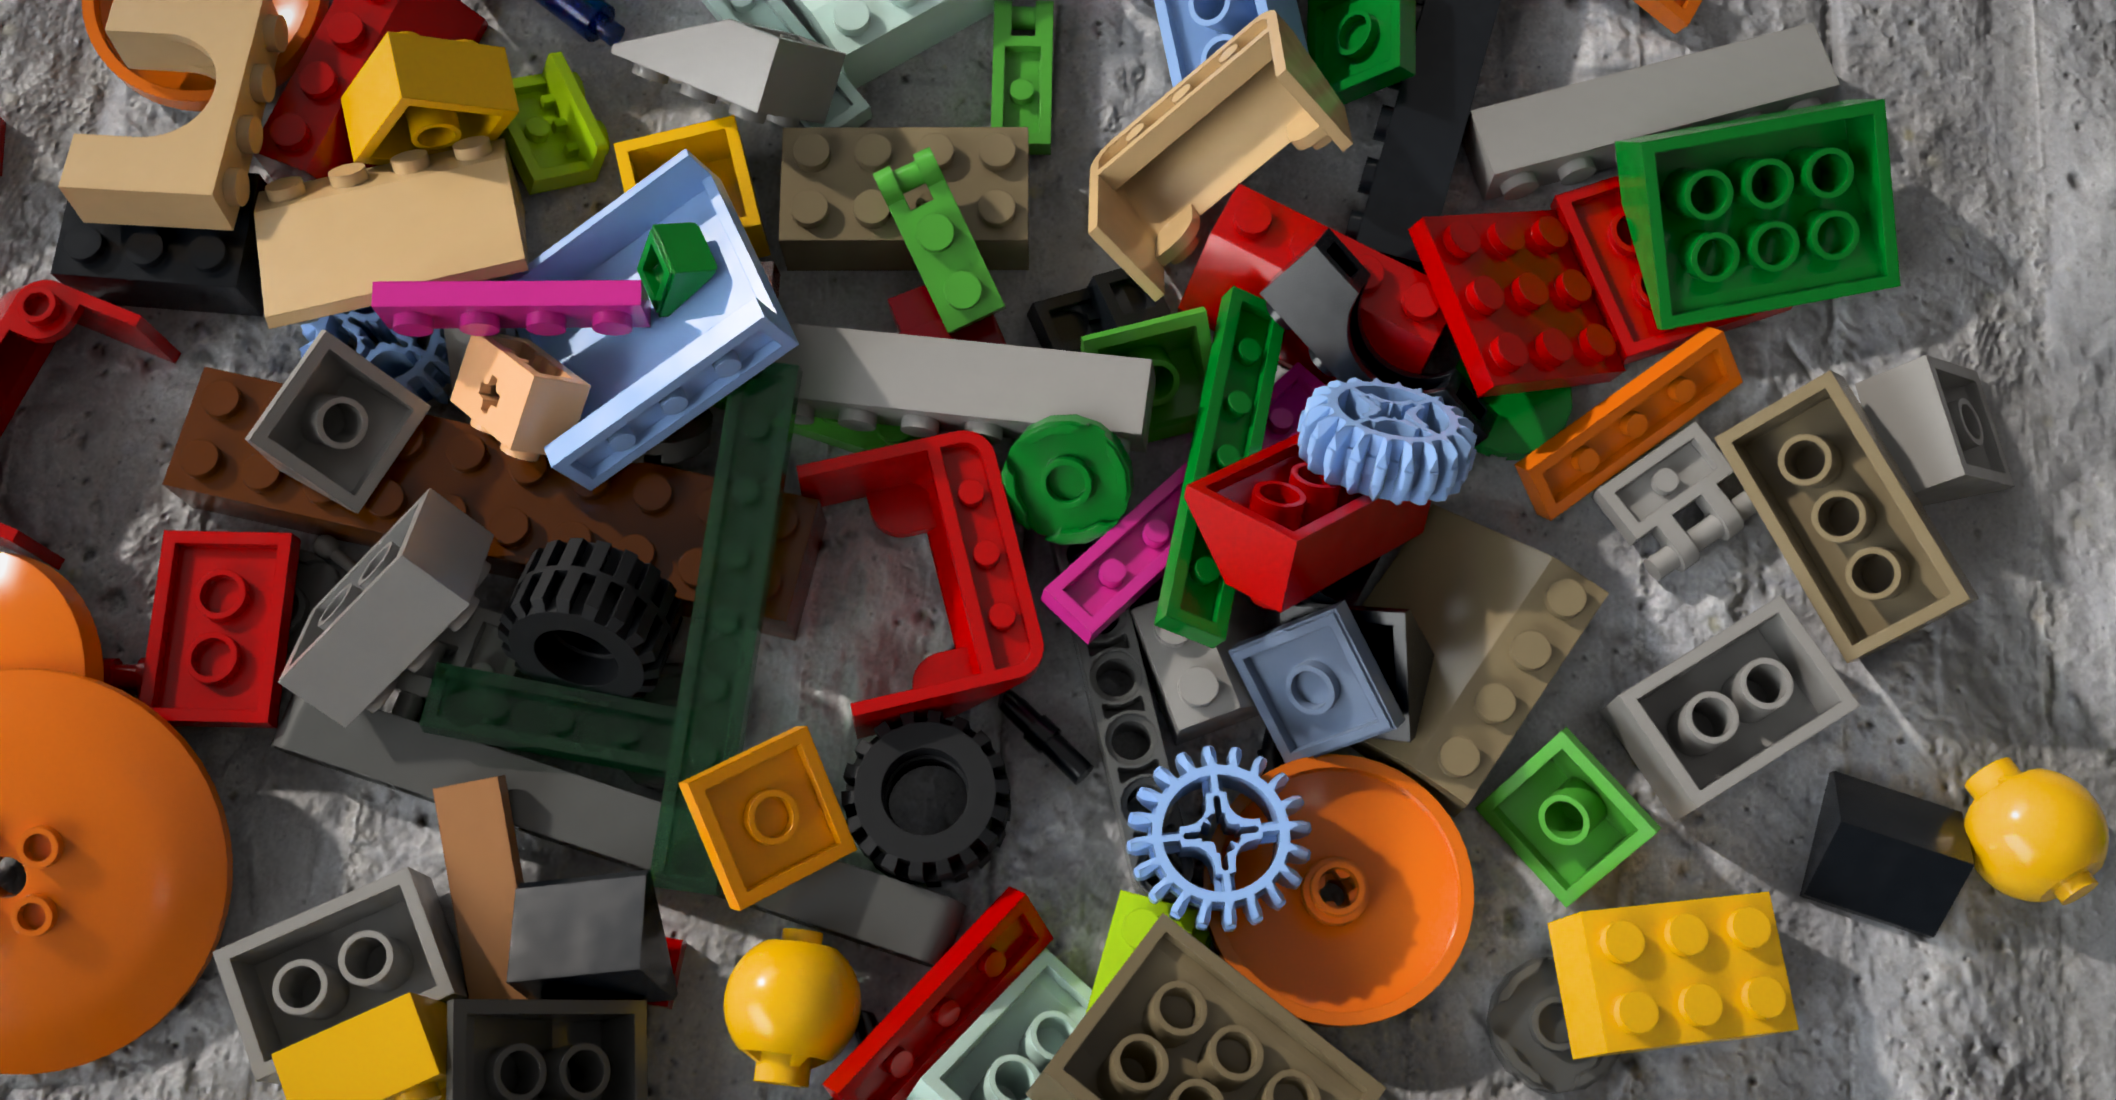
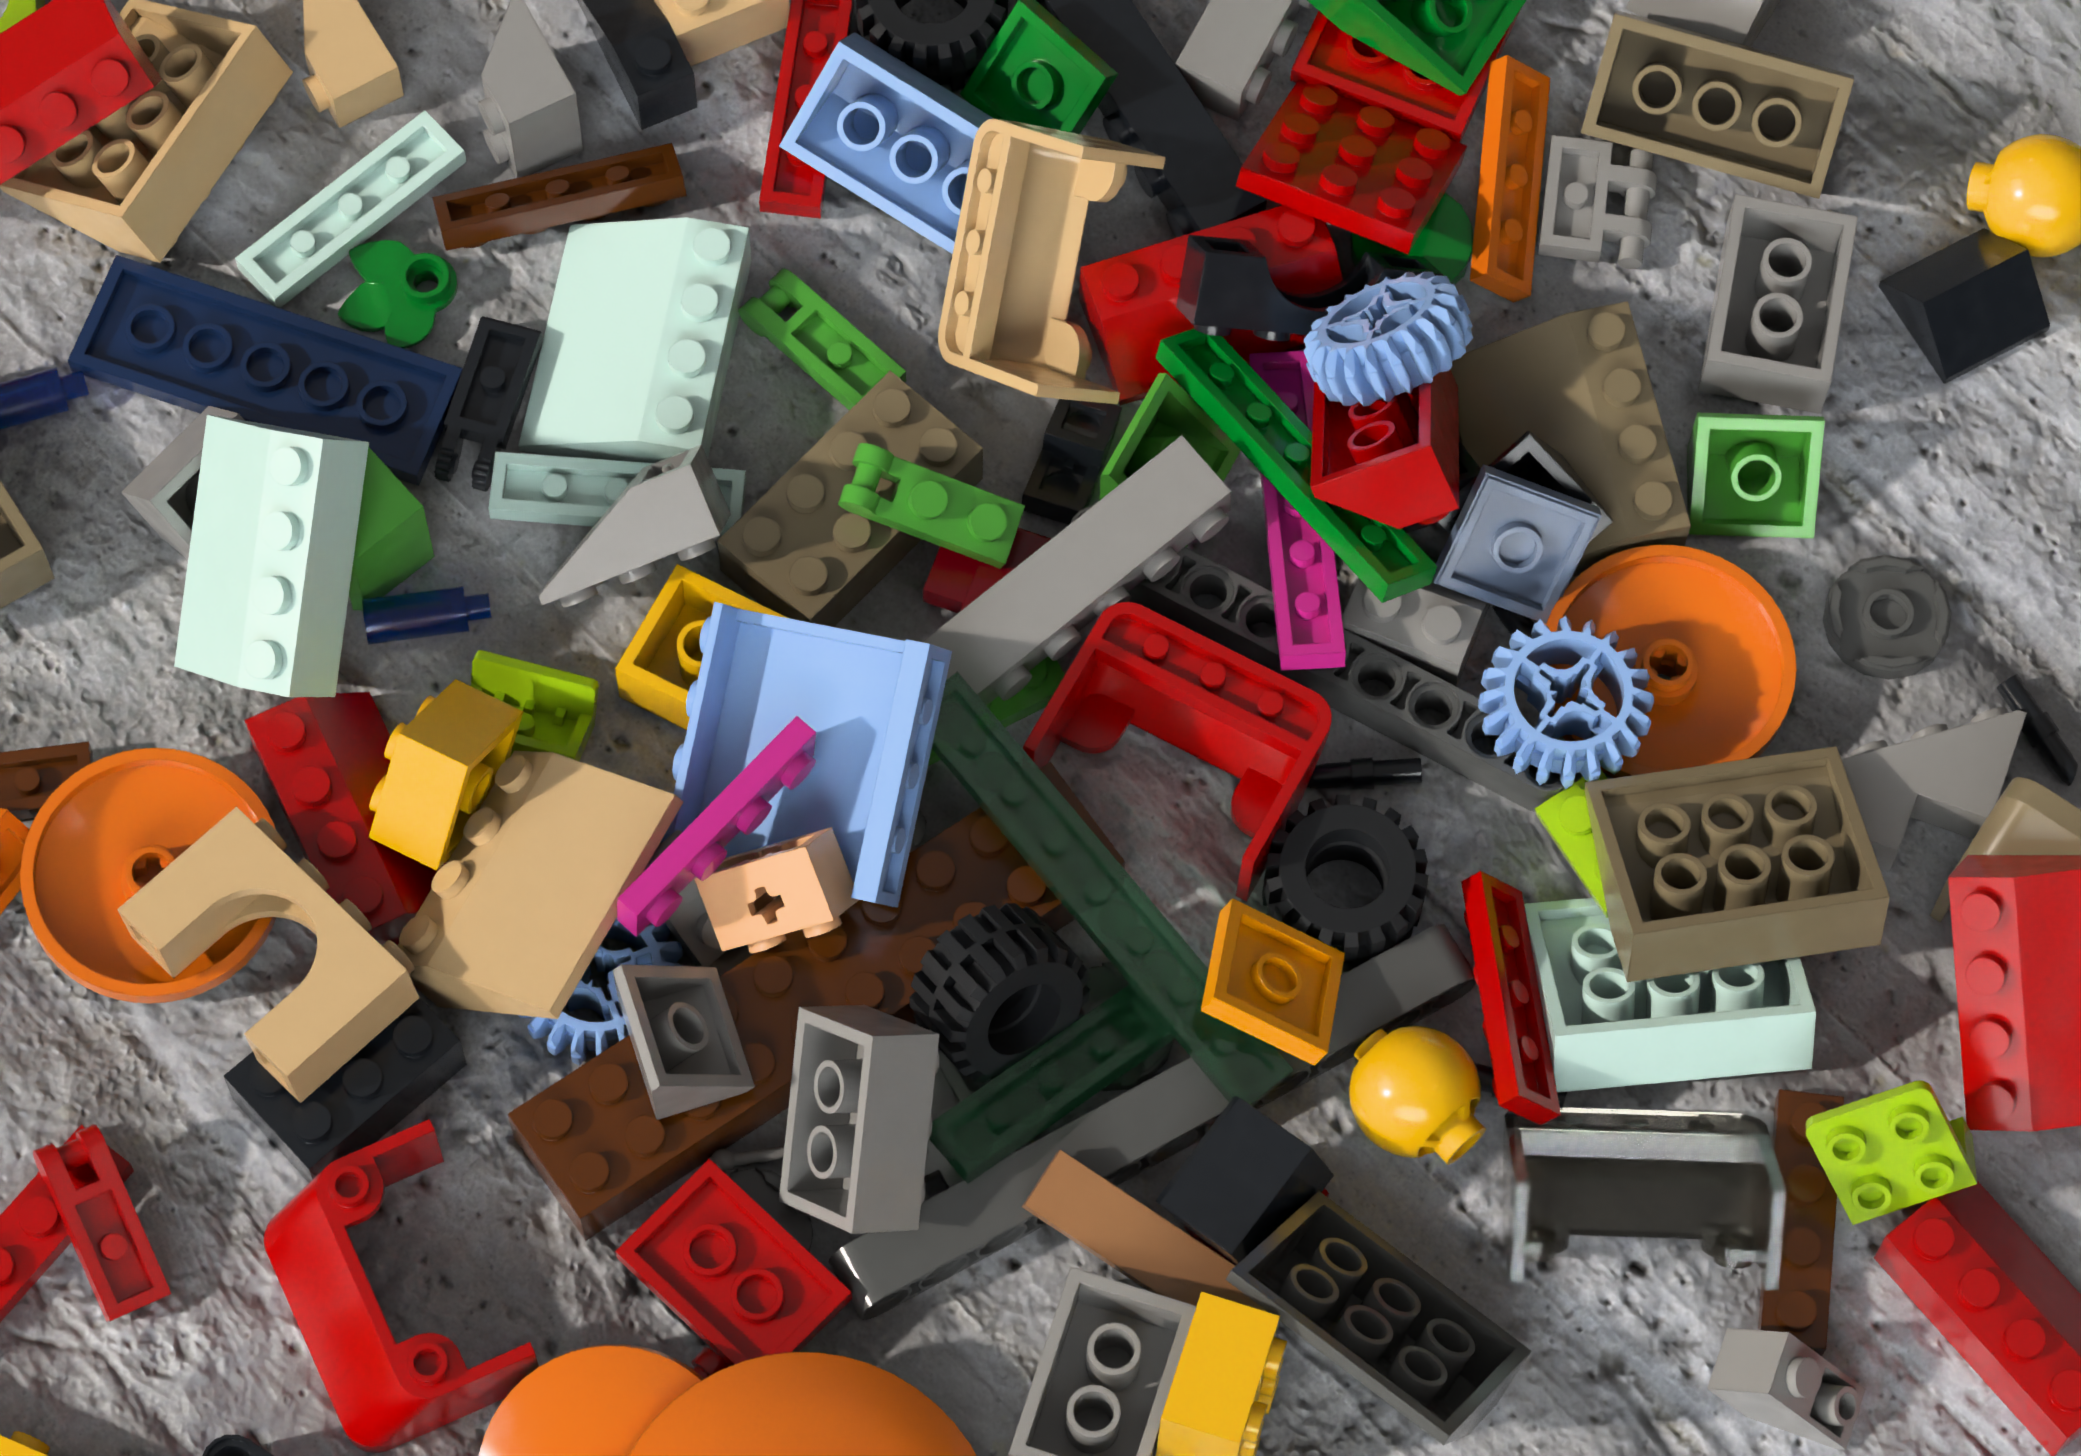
camera: 50 degrees left, 5 degrees down
green slope [637,222,717,317] -> none
green tile [1001,414,1134,545] -> none
yellow brick [1547,891,1799,1060] -> none

